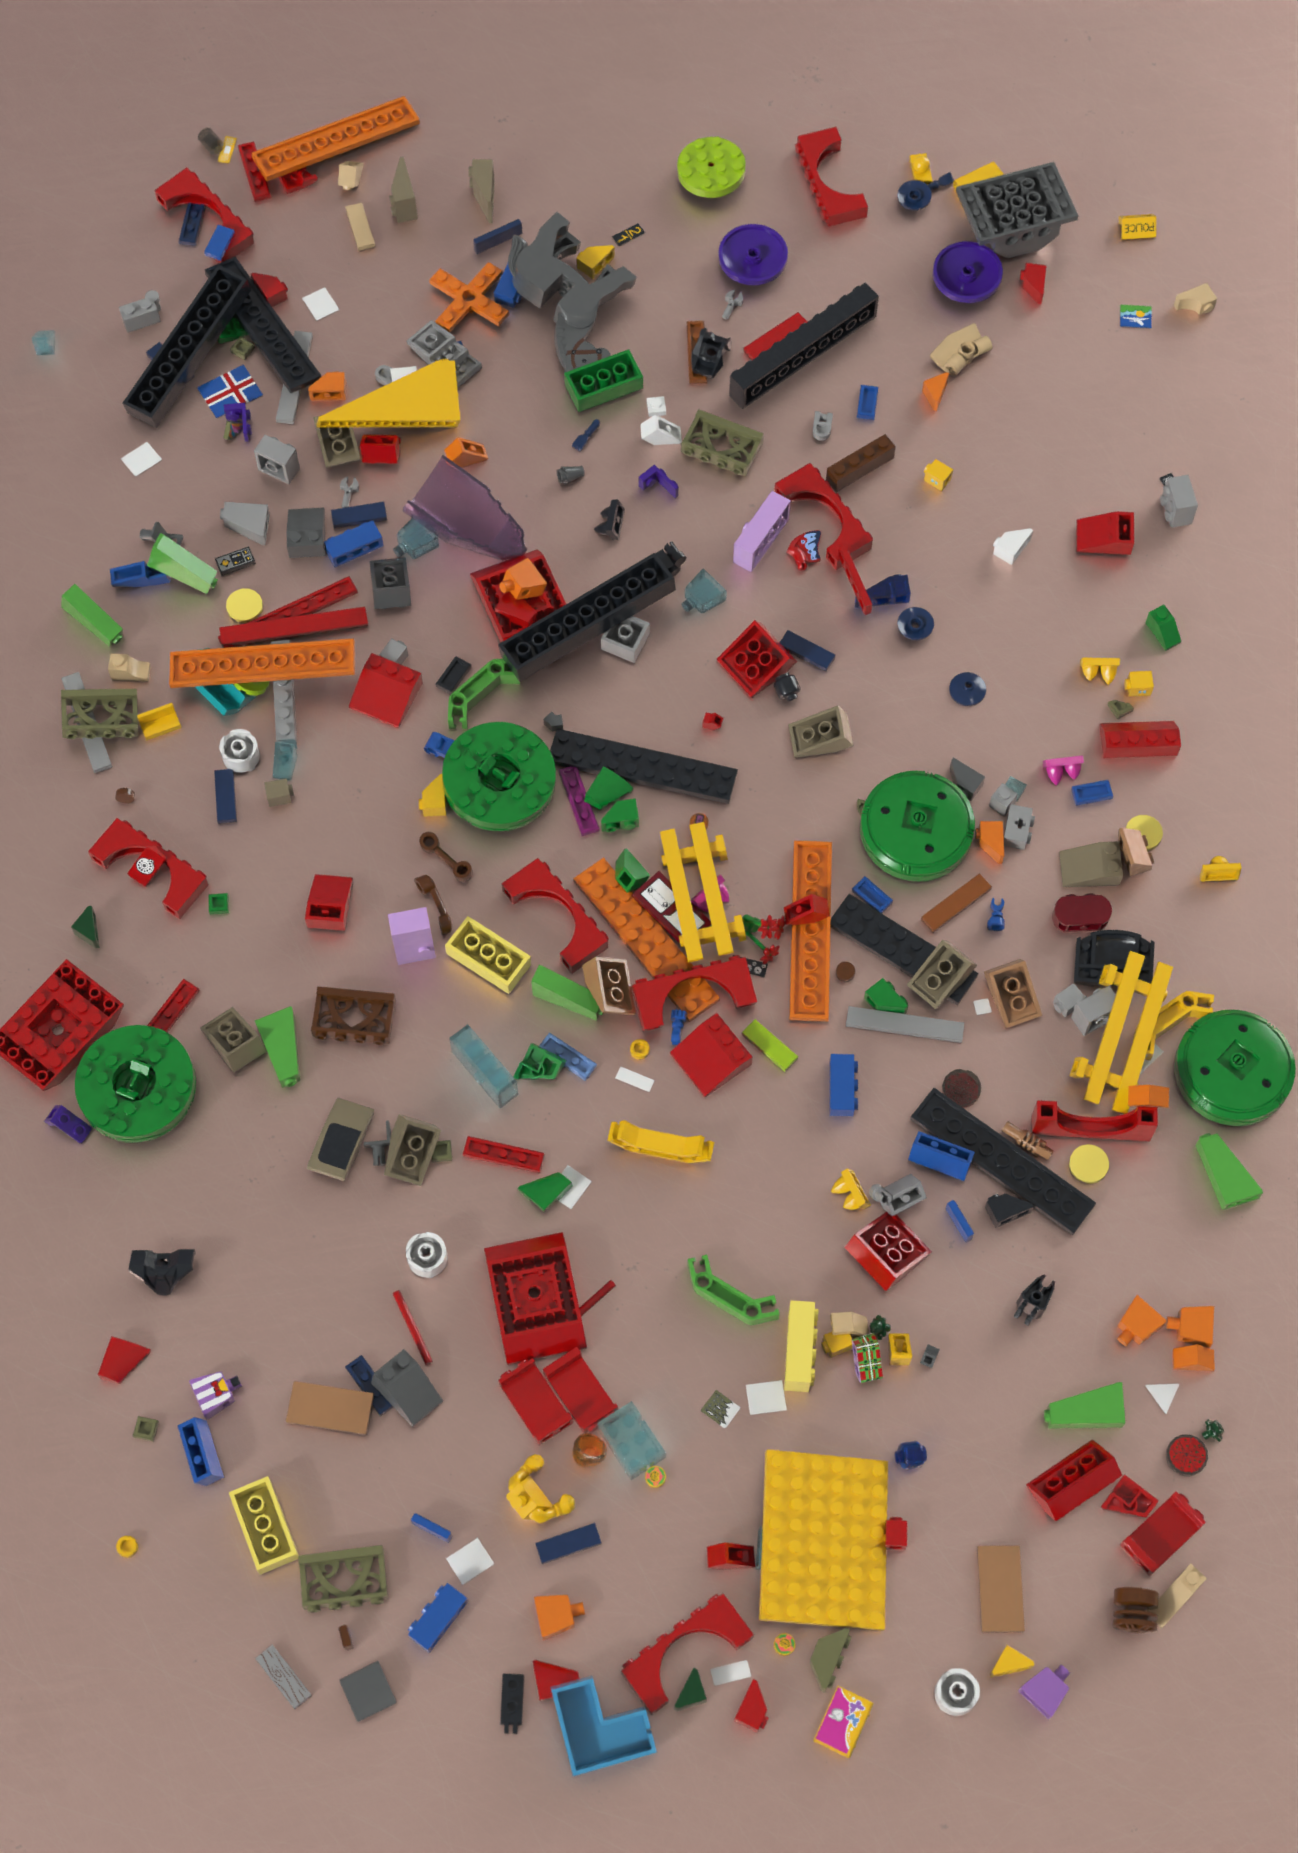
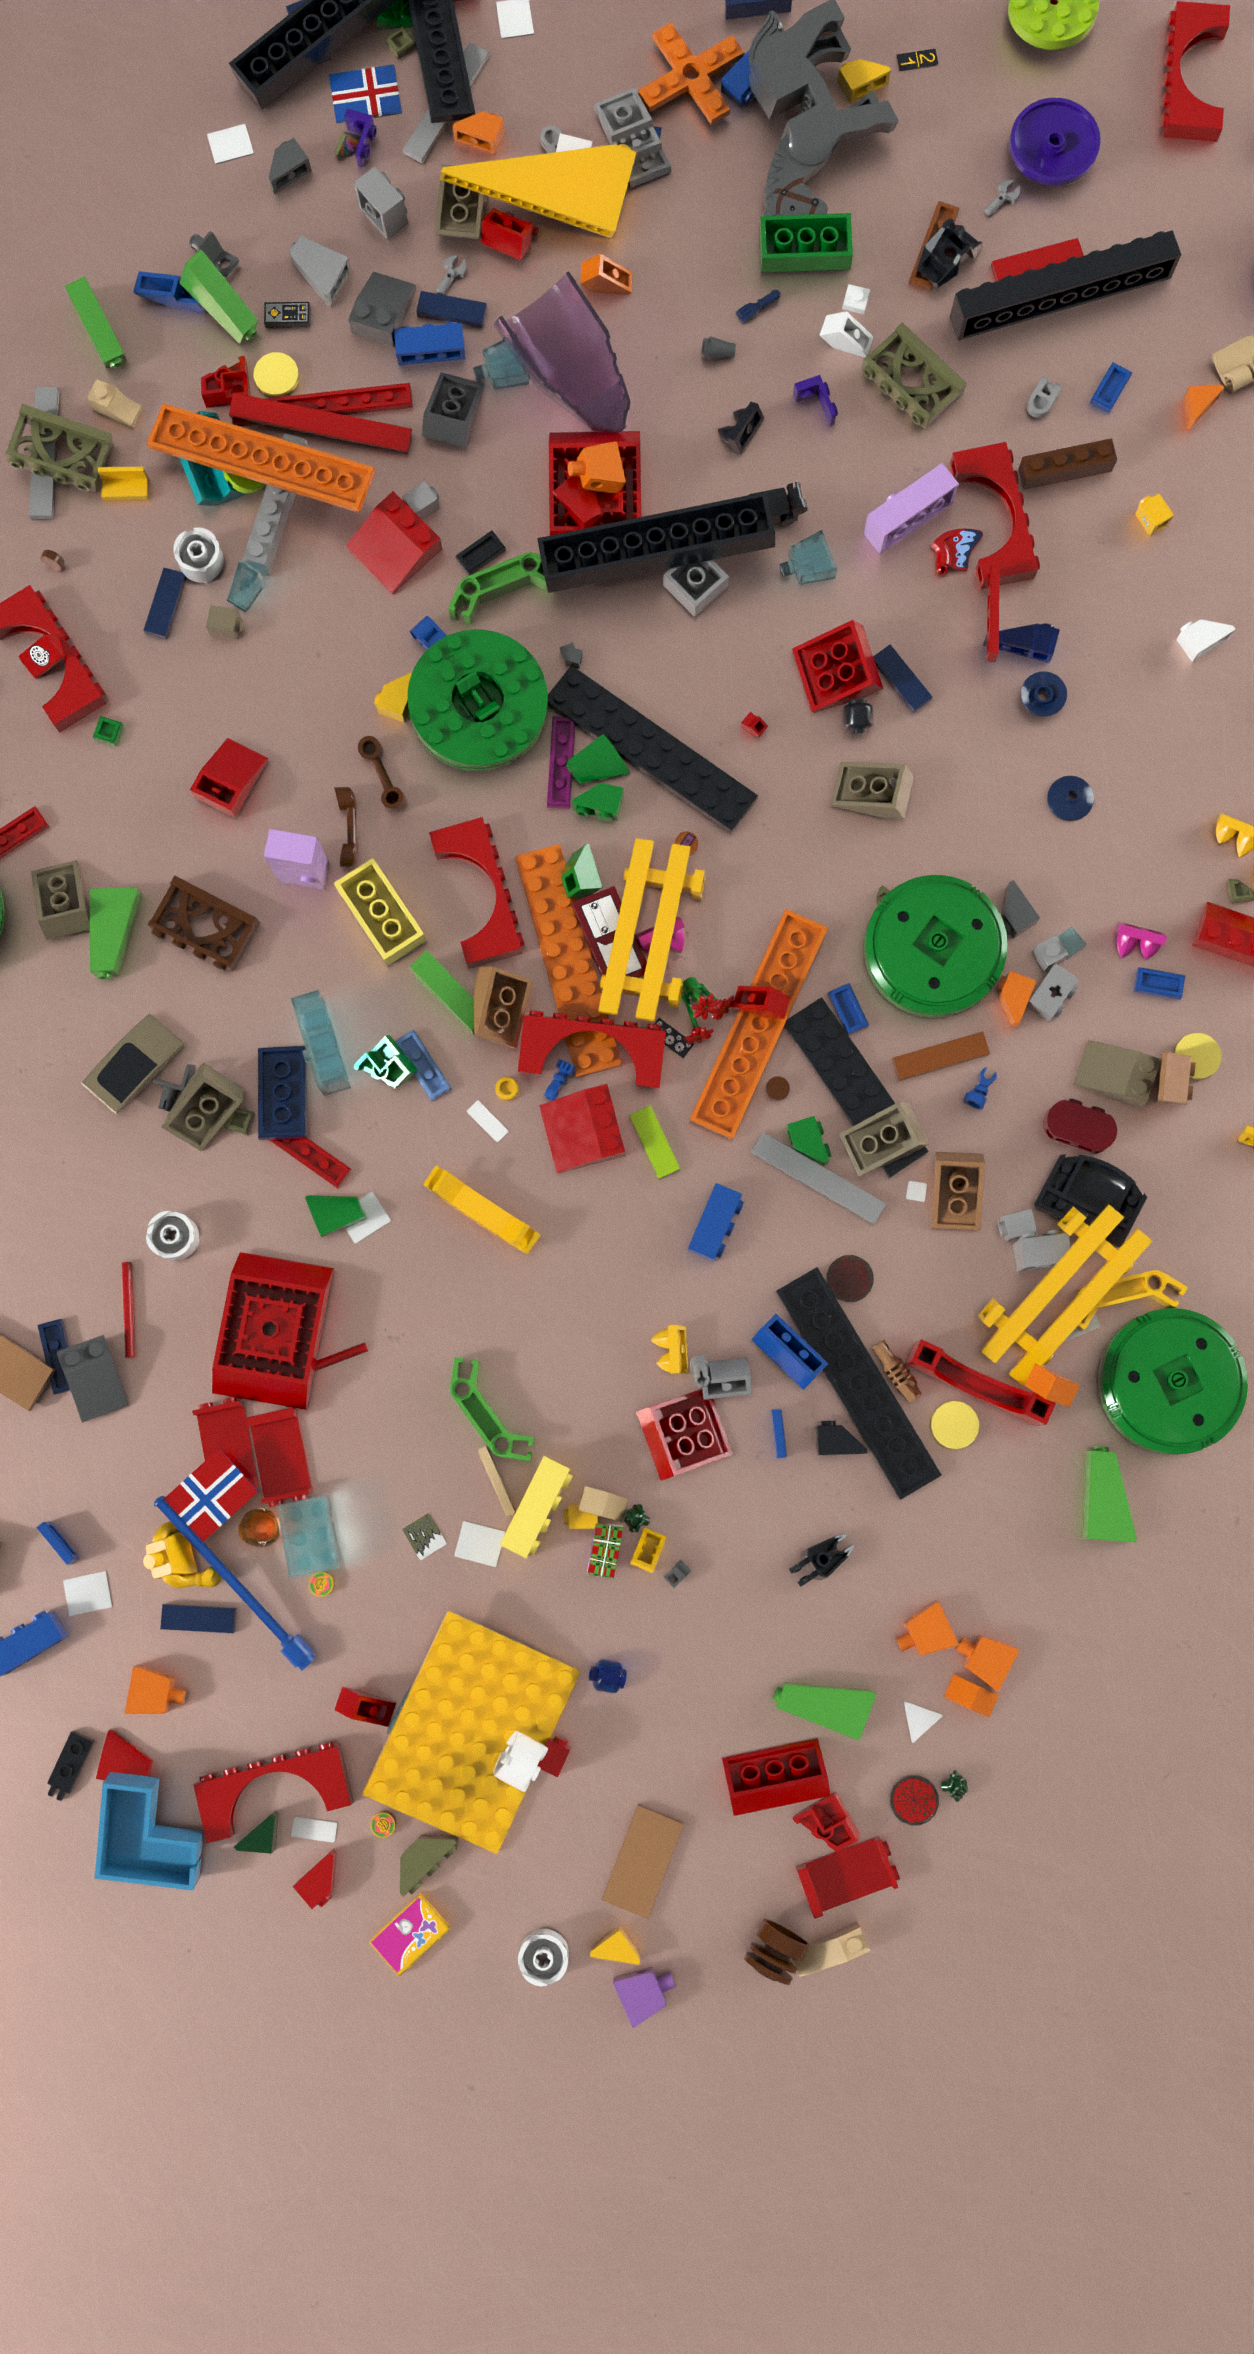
camera: 25 degrees right, 15 degrees up
none -> flag [154,1449,316,1671]
none -> red slope [201,355,250,408]
none -> dark blue tile [258,1046,307,1140]
none -> dark grey slope [269,138,312,194]
none -> tan tile [478,1446,516,1517]
none -> white brick [493,1731,548,1792]

